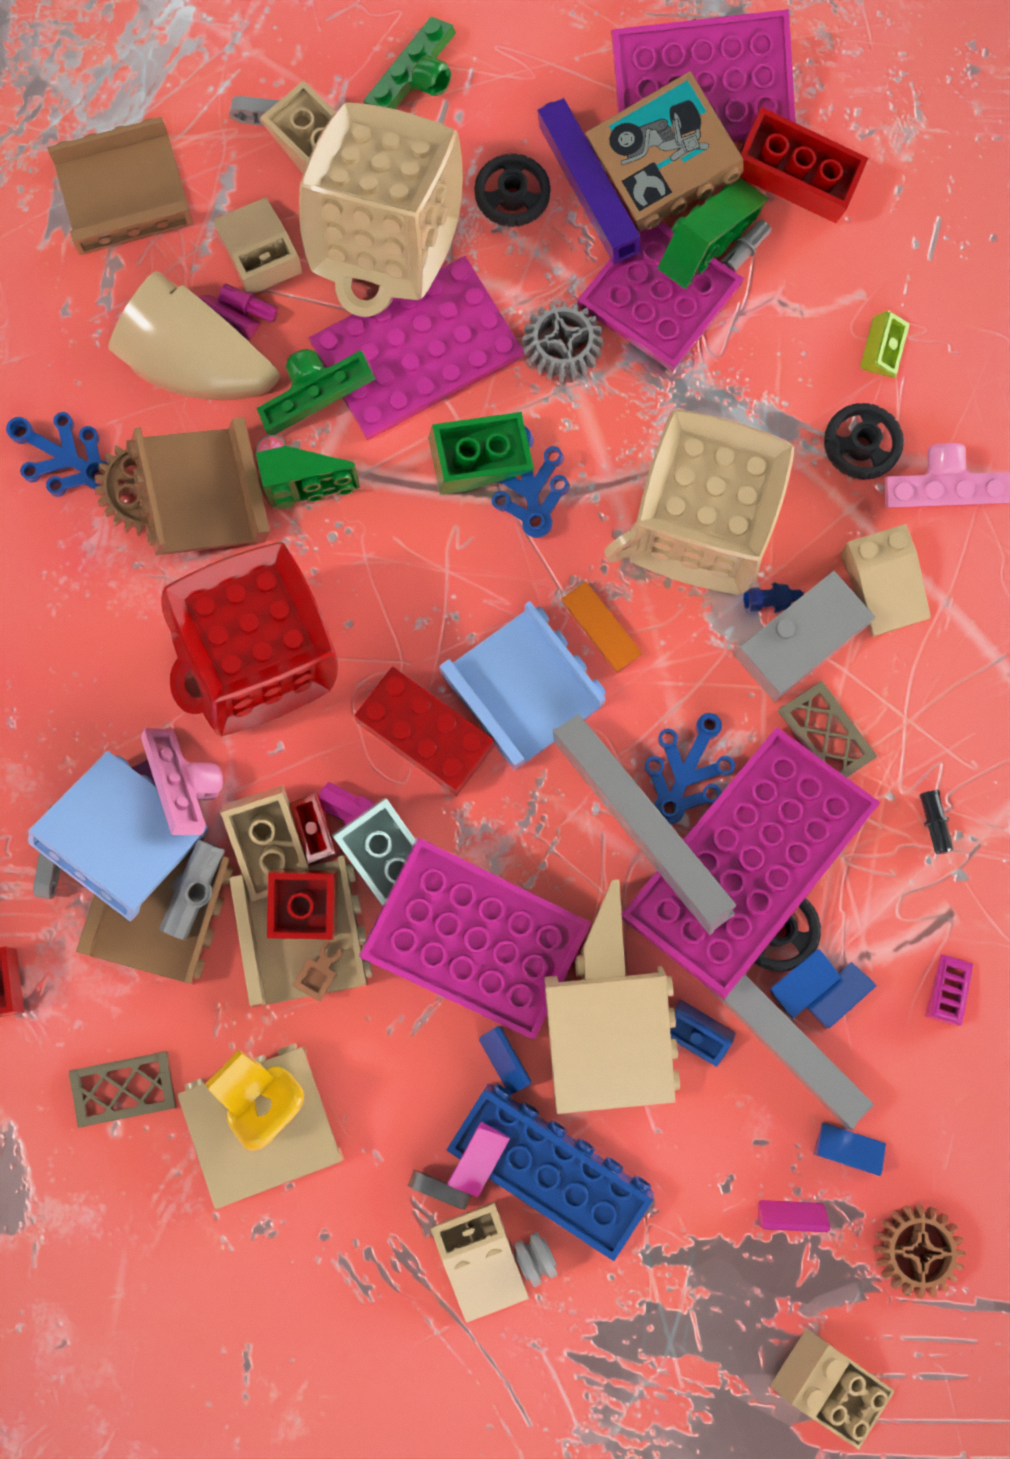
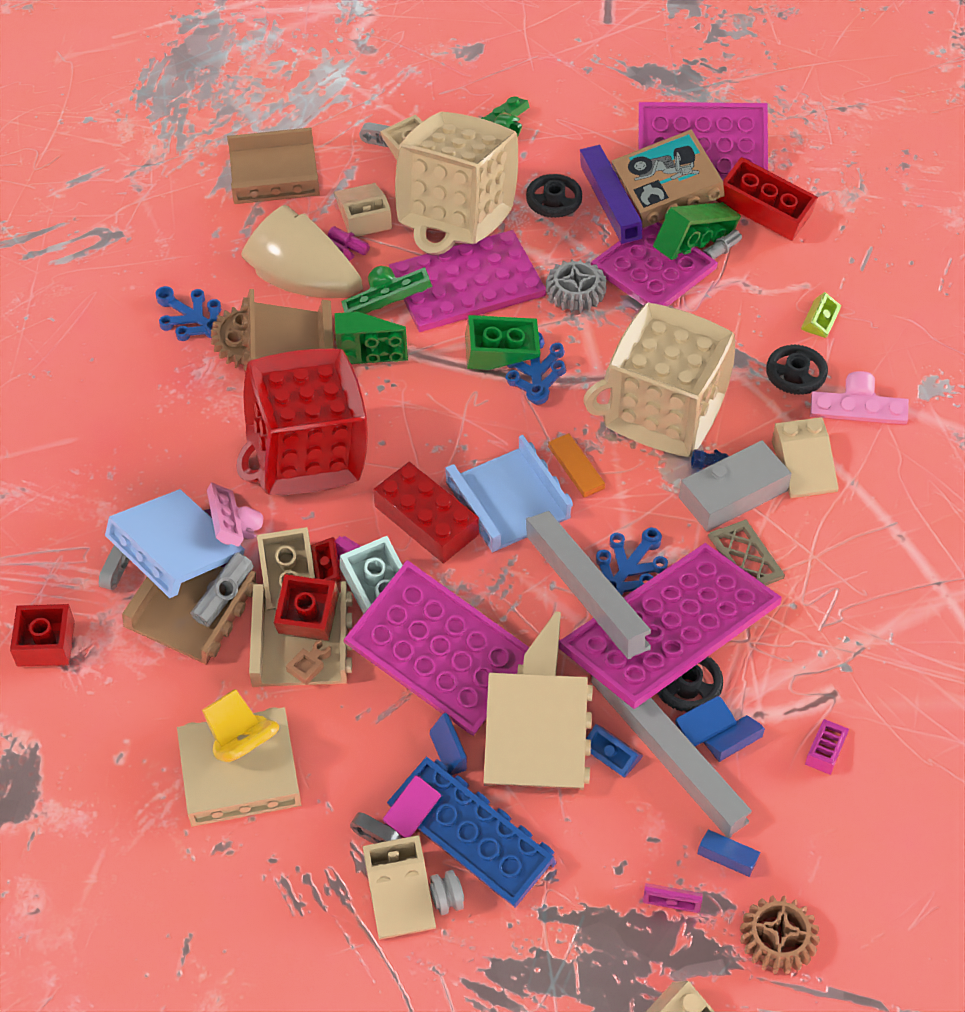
camera: 10 degrees right, 25 degrees down
dark tan window [69,1051,177,1128] -> none
black axle [919,790,954,854] -> none

